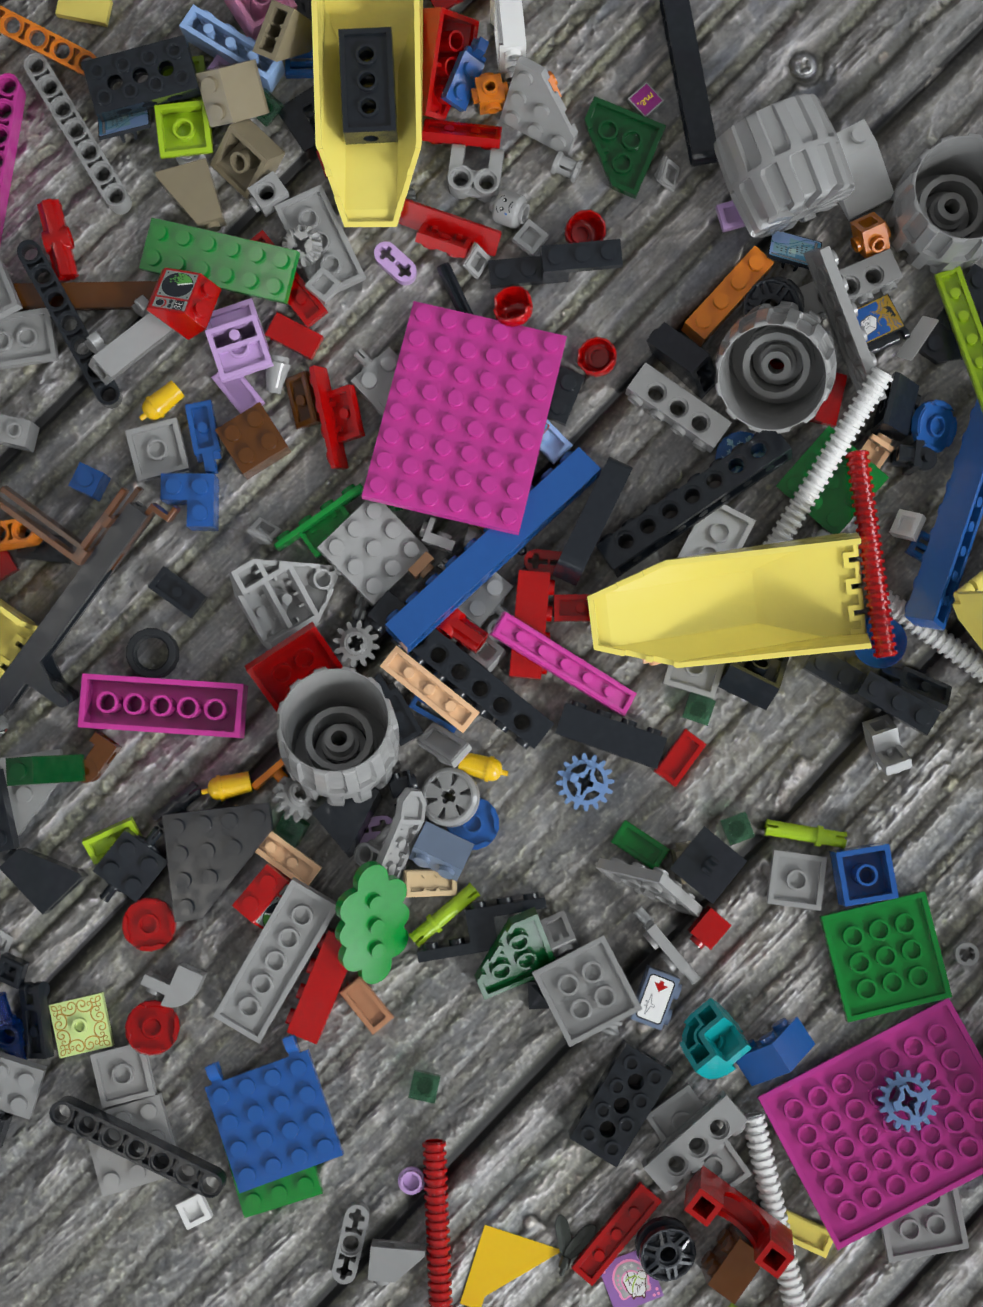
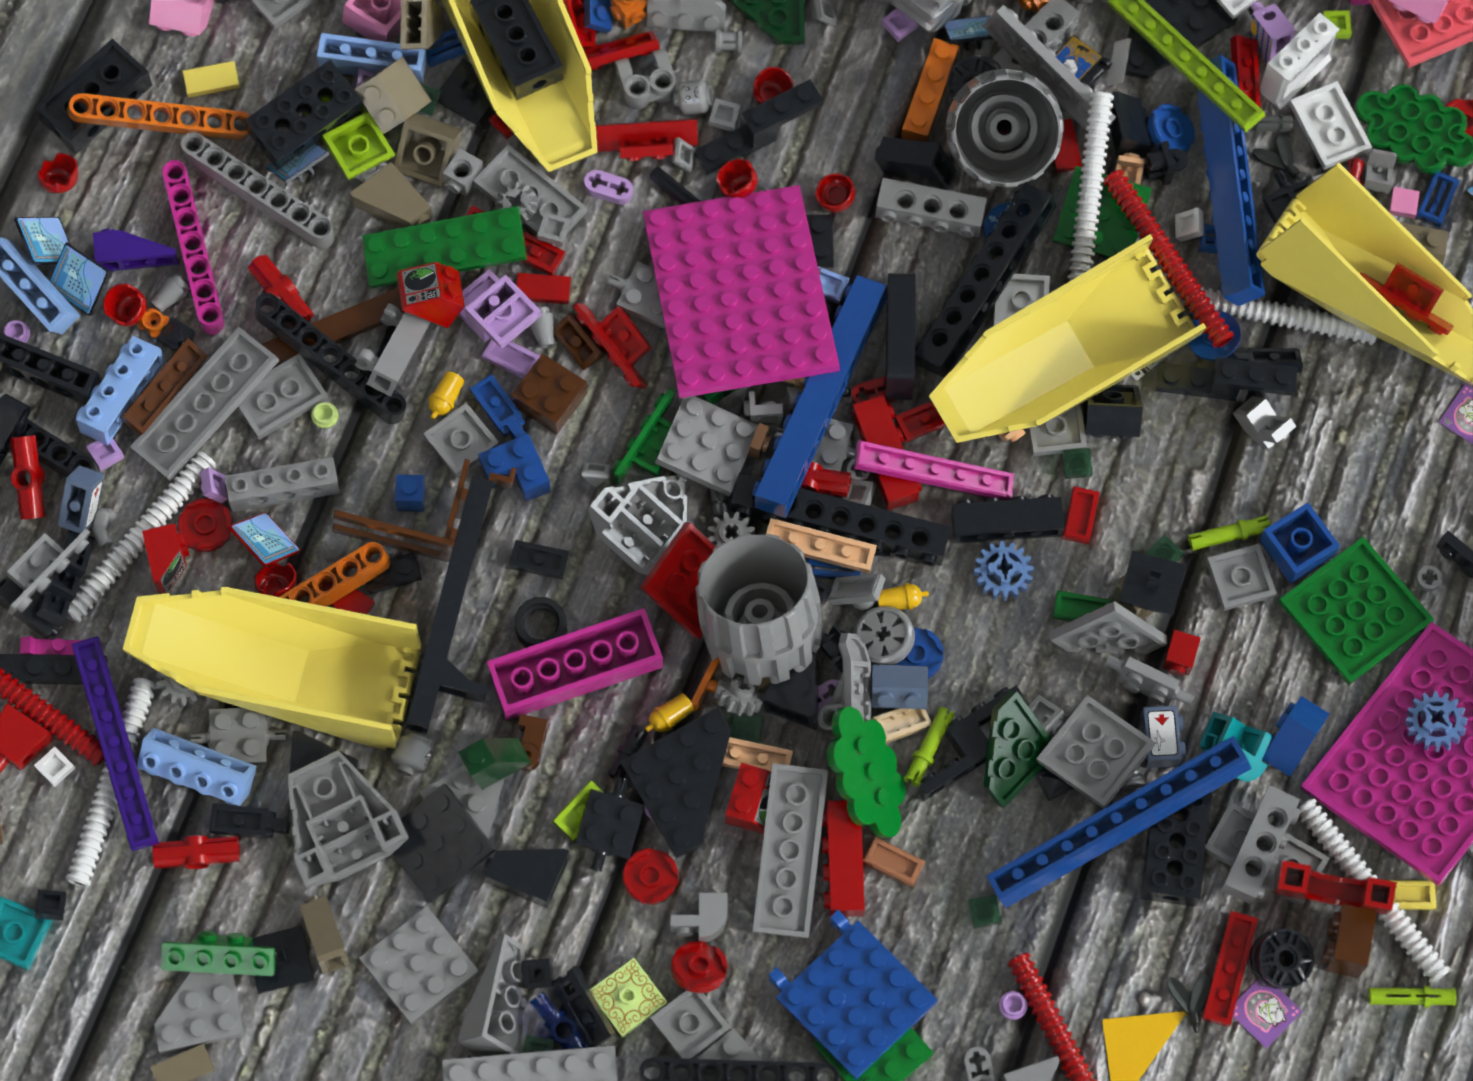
camera: 25 degrees left, 15 degrees down
none -> yellowish green plate [311,402,339,429]
none -> blue brick [987,735,1252,908]

